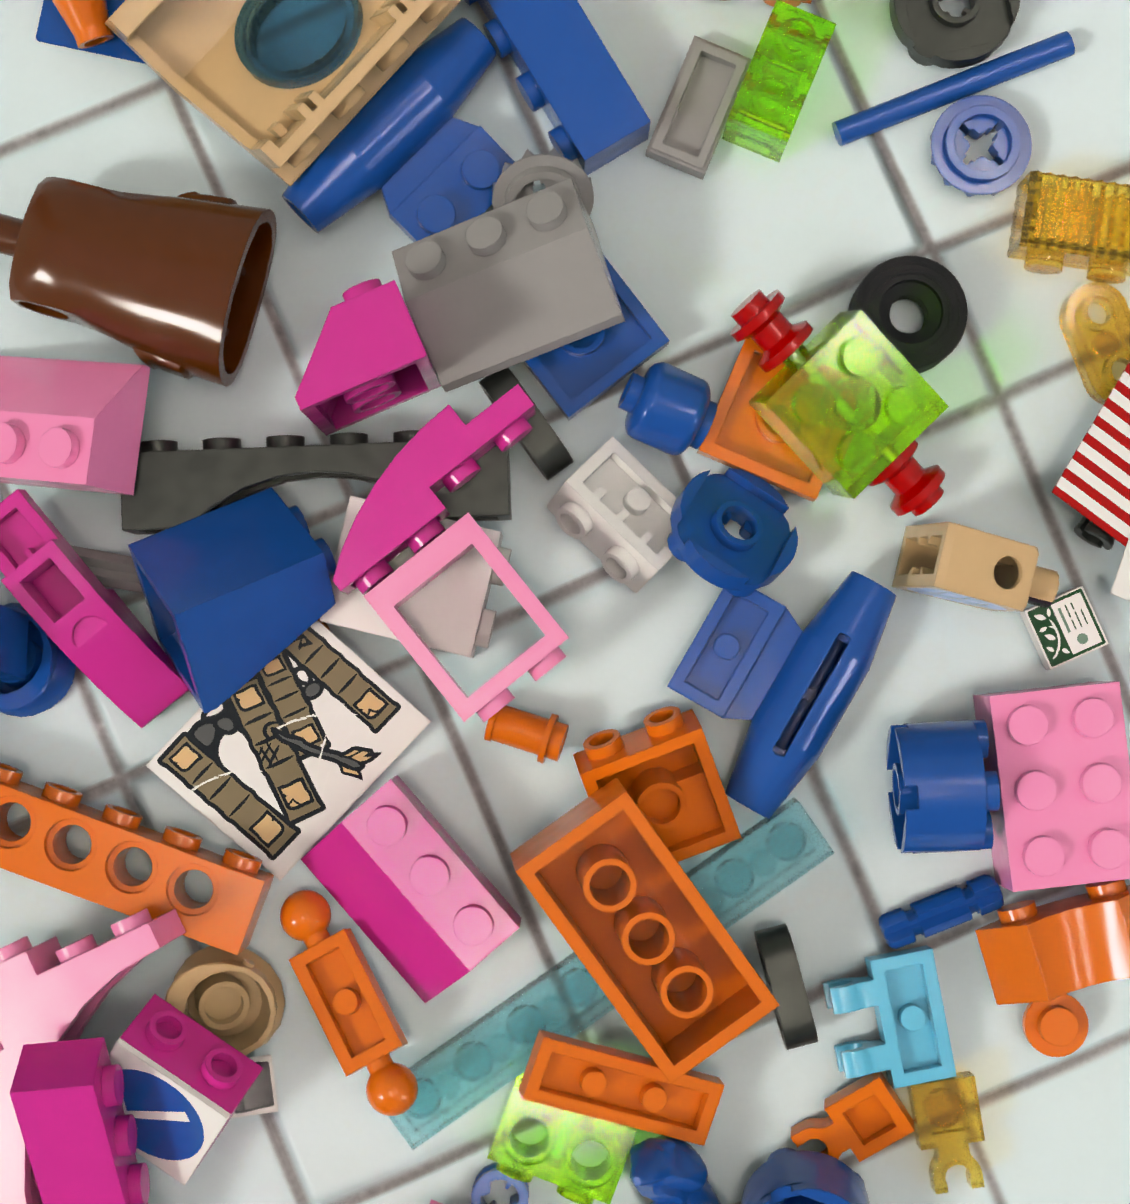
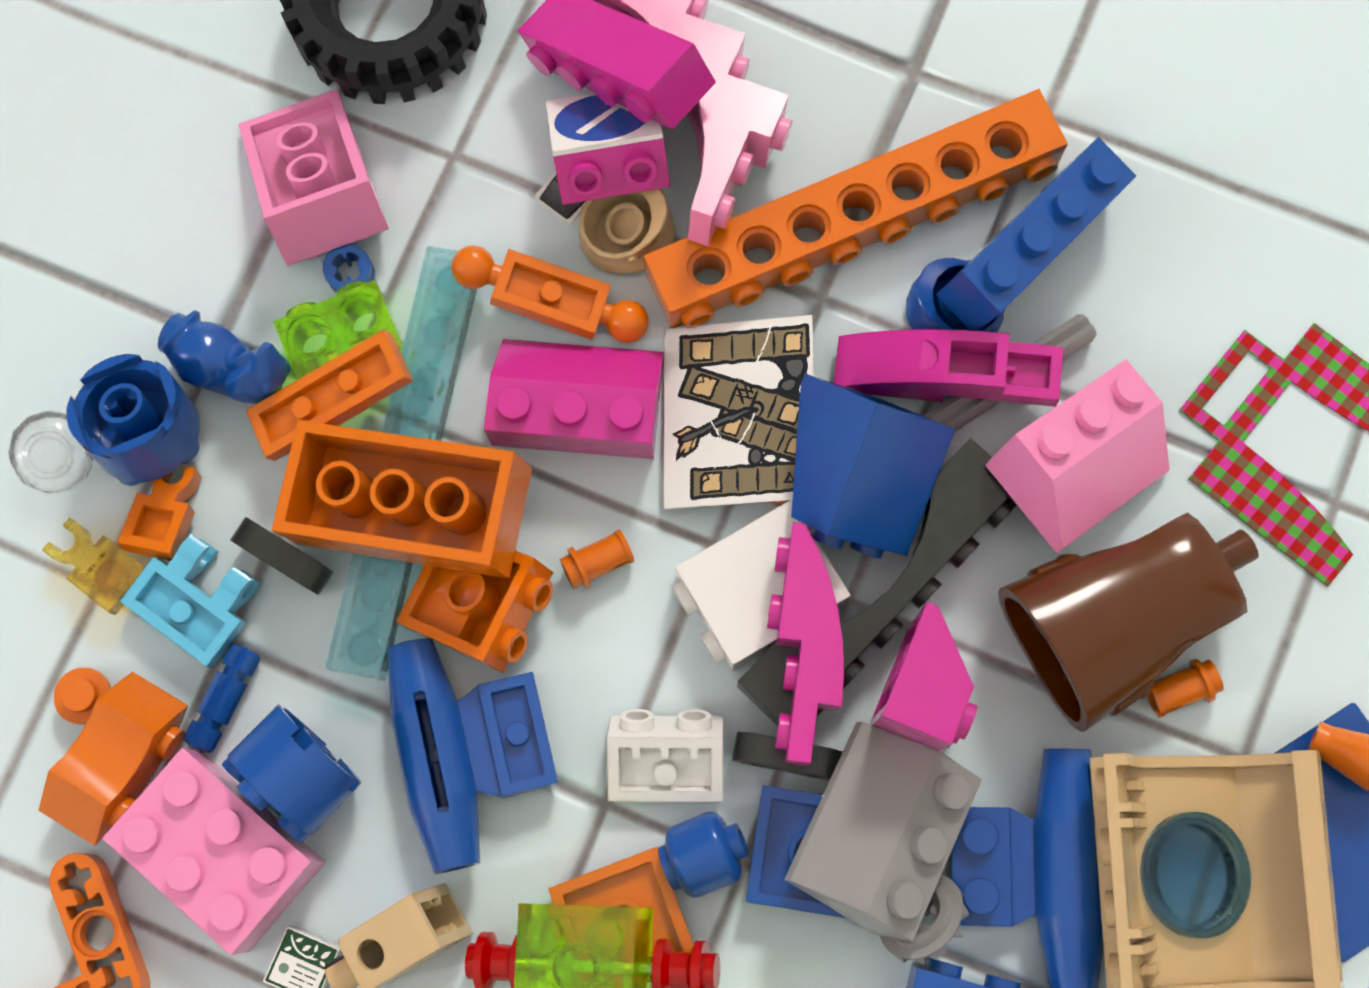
camera: 140 degrees right, 10 degrees down
bright pink window [364,512,569,722] -> none
blue plate [667,468,798,597] -> none
none -> orange pin [1146,659,1224,718]

